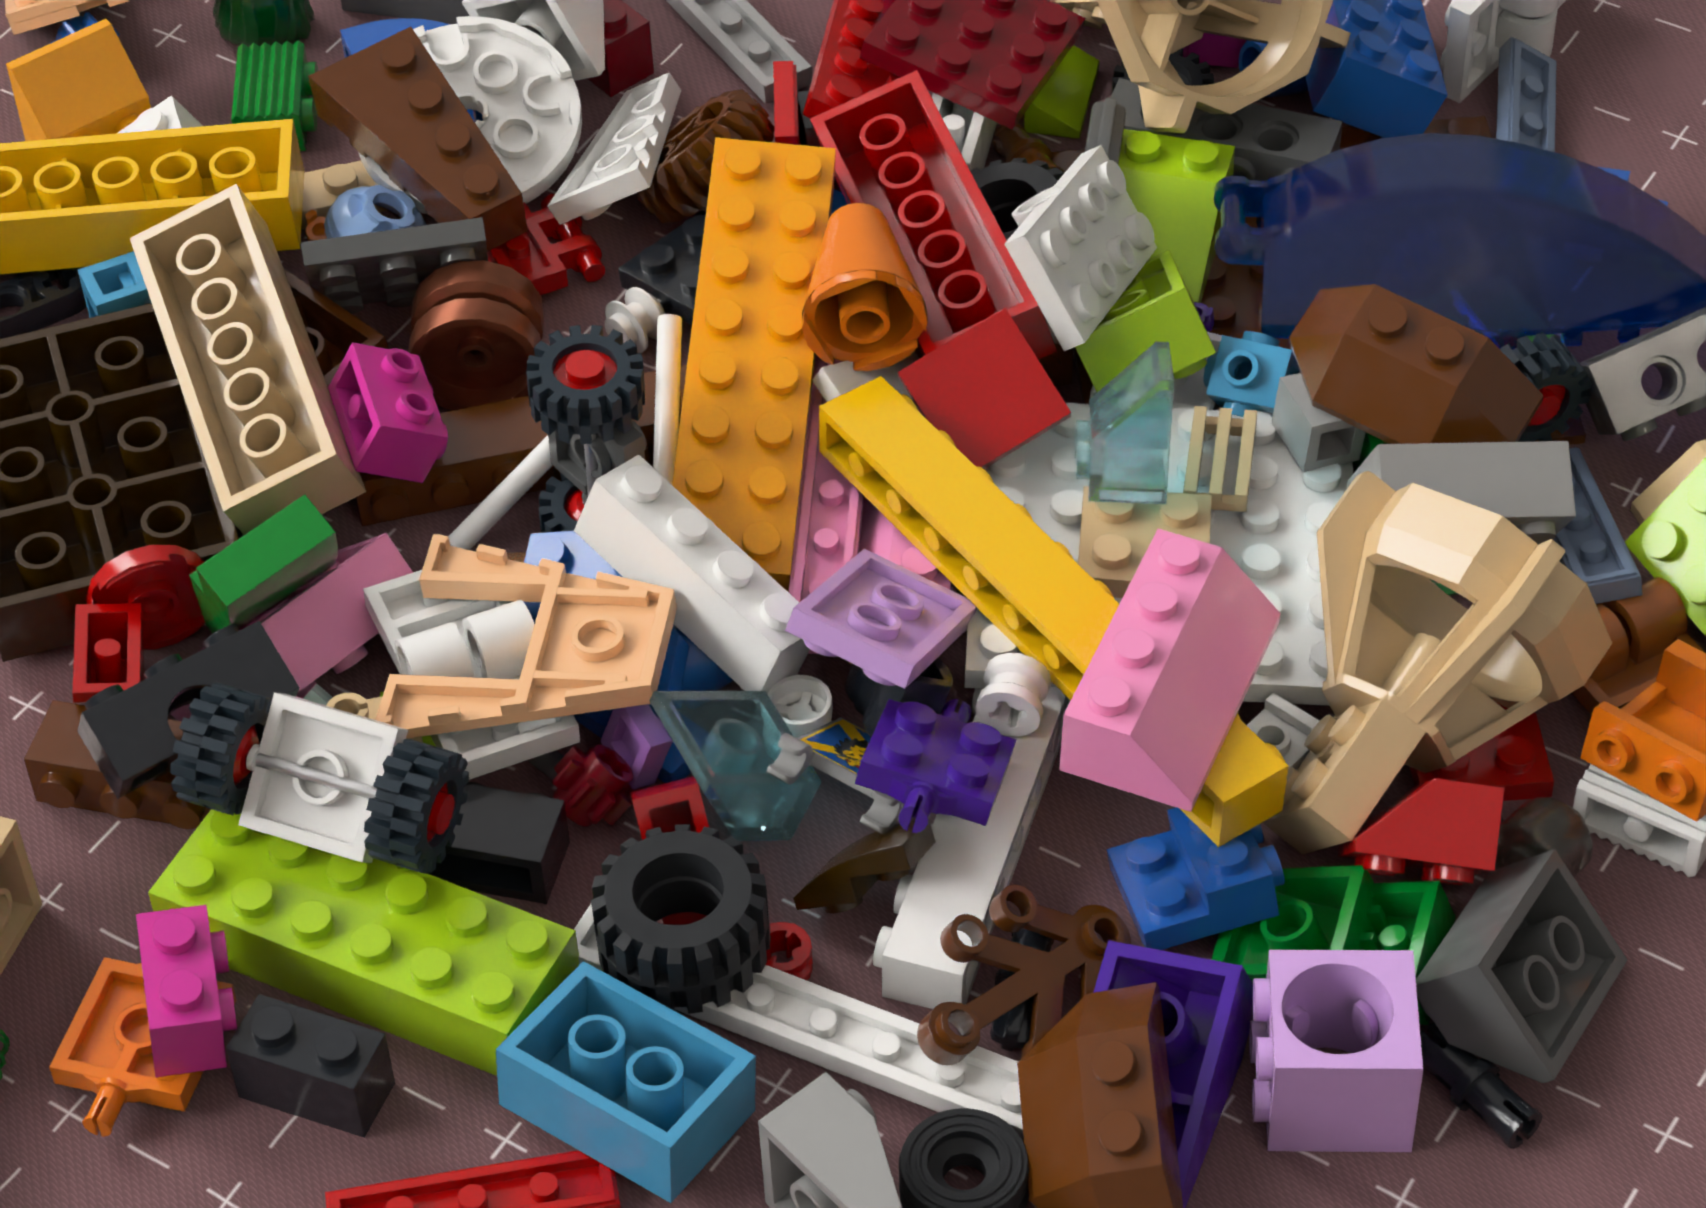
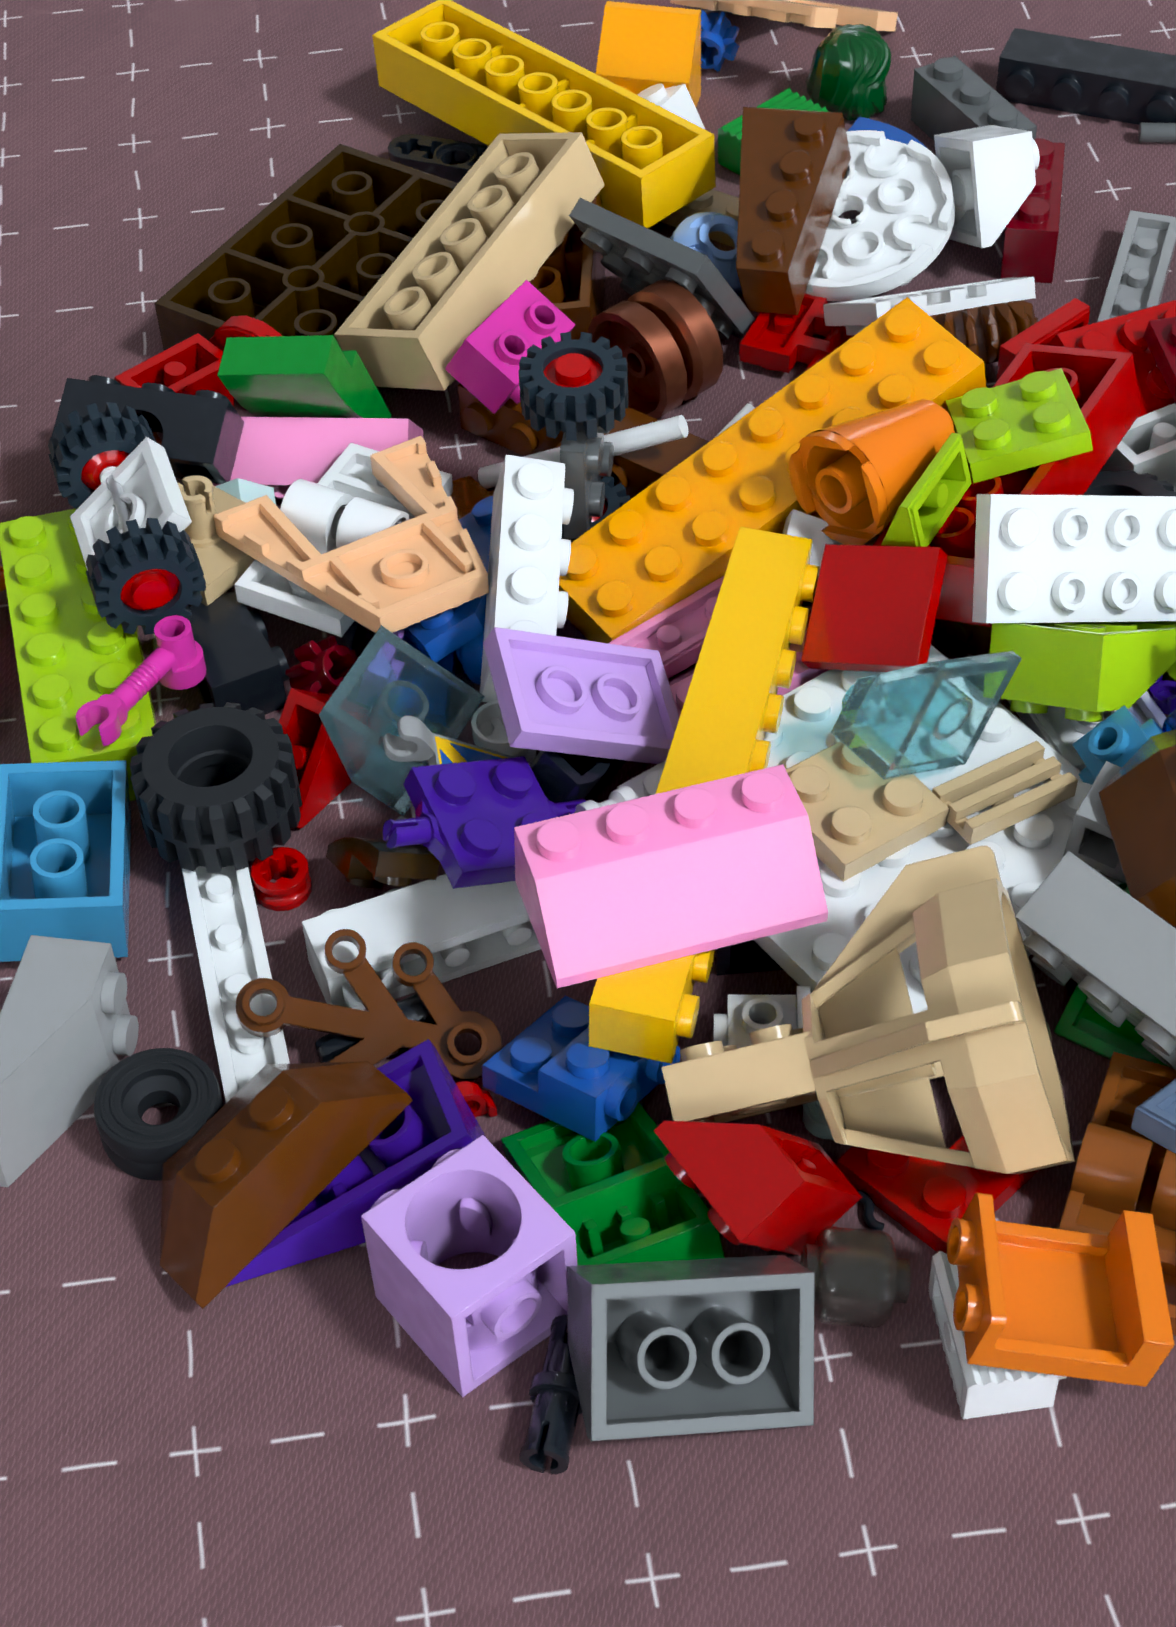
camera: 50 degrees right, 0 degrees up
none -> dark pink brick [76,615,207,746]
none -> lime slope [881,433,972,547]
none -> lime plate [946,368,1093,484]

